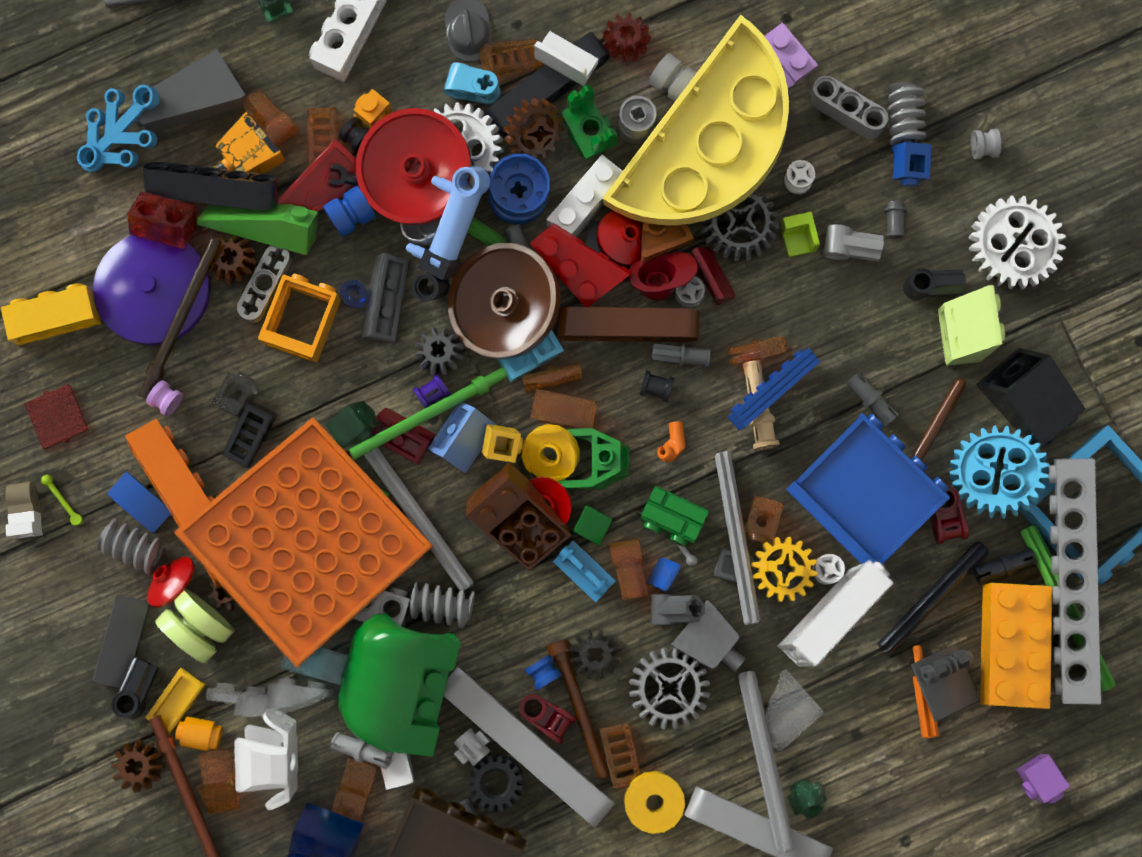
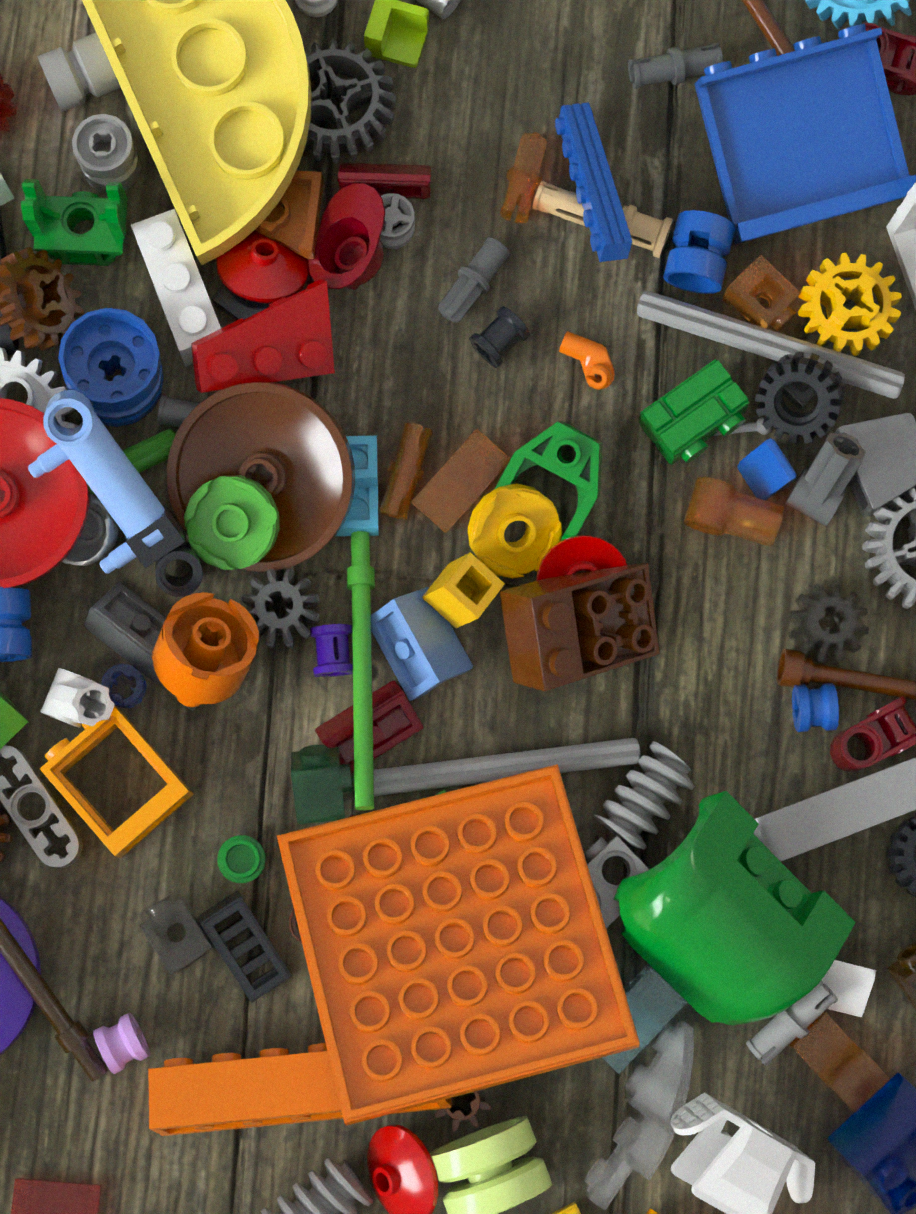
camera: 70 degrees left, 0 degrees up
blue slope [107,471,170,533] -> none
light grey gear [454,728,491,766] -> none
dark azure hinge [553,541,616,602] -> none
reddish brown beam [557,307,699,342] -> none
green slope [573,505,613,546] -> none
white wheel [812,554,845,585] -> none
none -> white piece [40,668,115,728]
none -> orange brick [152,592,259,707]
none -> bright green tile [184,475,280,570]
none -> green plate [217,835,266,883]
none -> blue wheel [663,210,736,294]
none -> black tyre [755,352,845,444]

